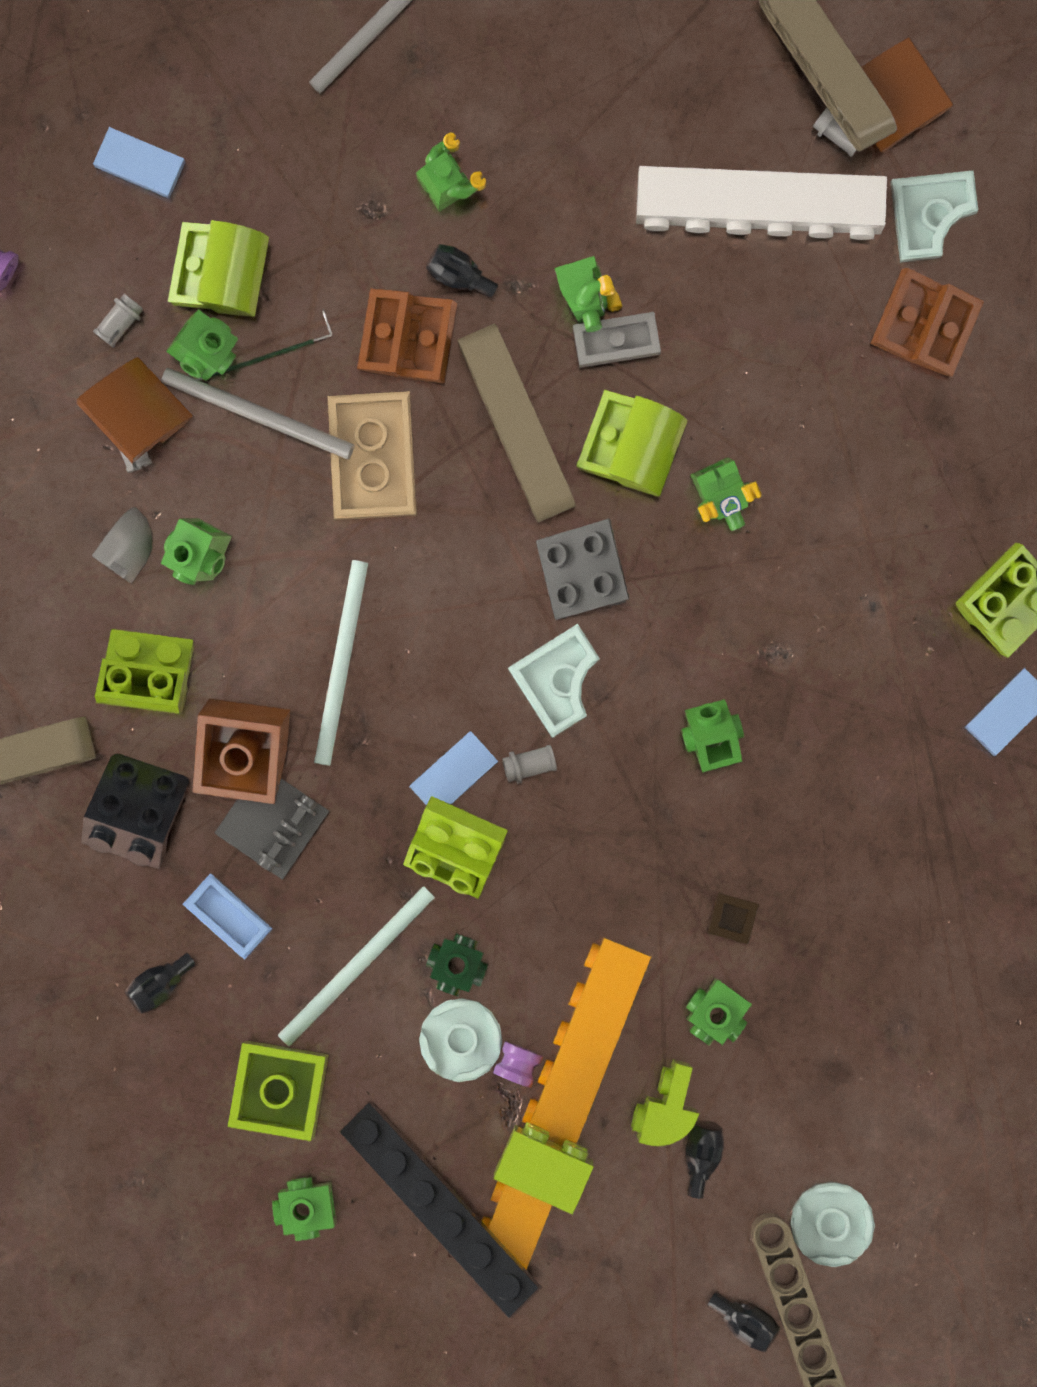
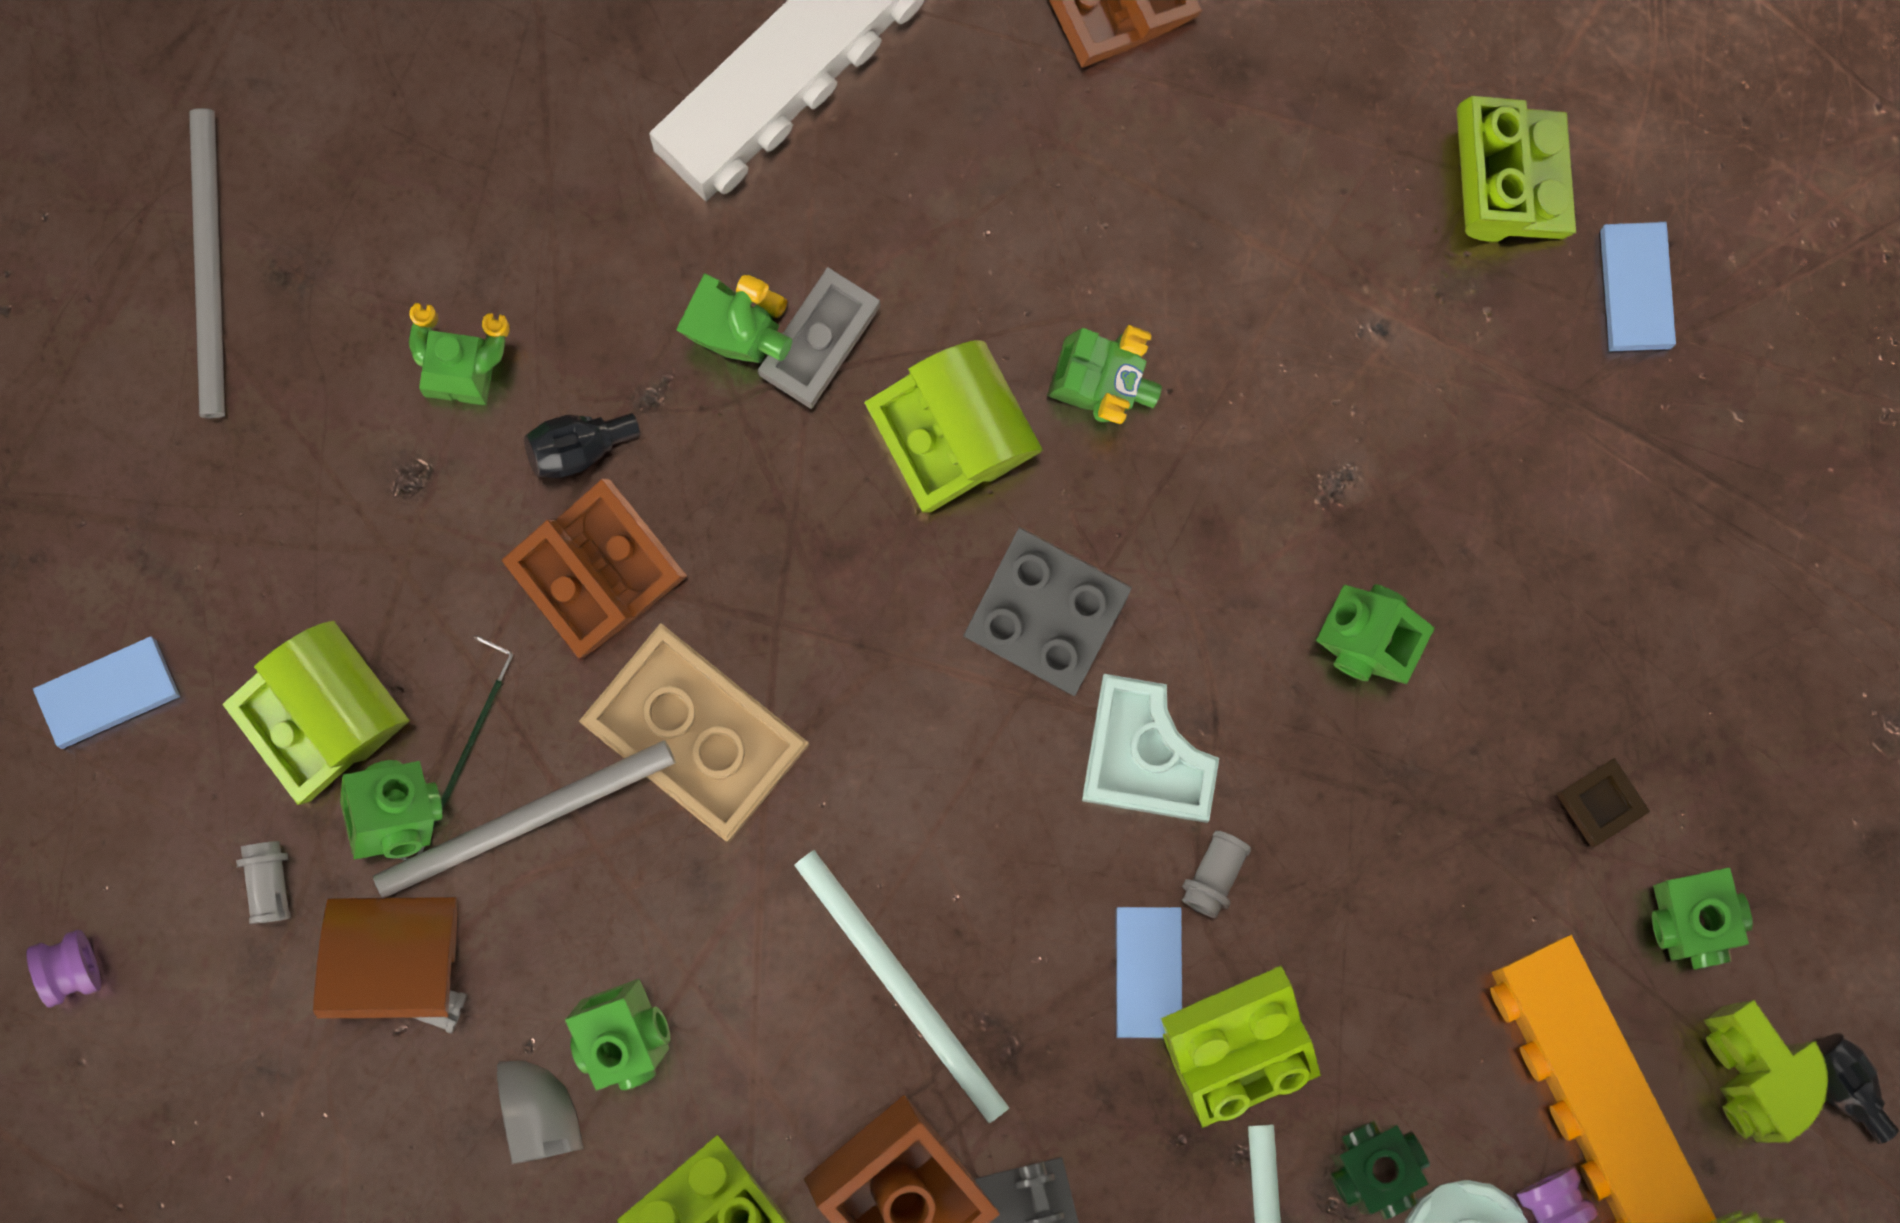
camera: 55 degrees left, 5 degrees down
dark tan beam [457,323,576,523] -> none

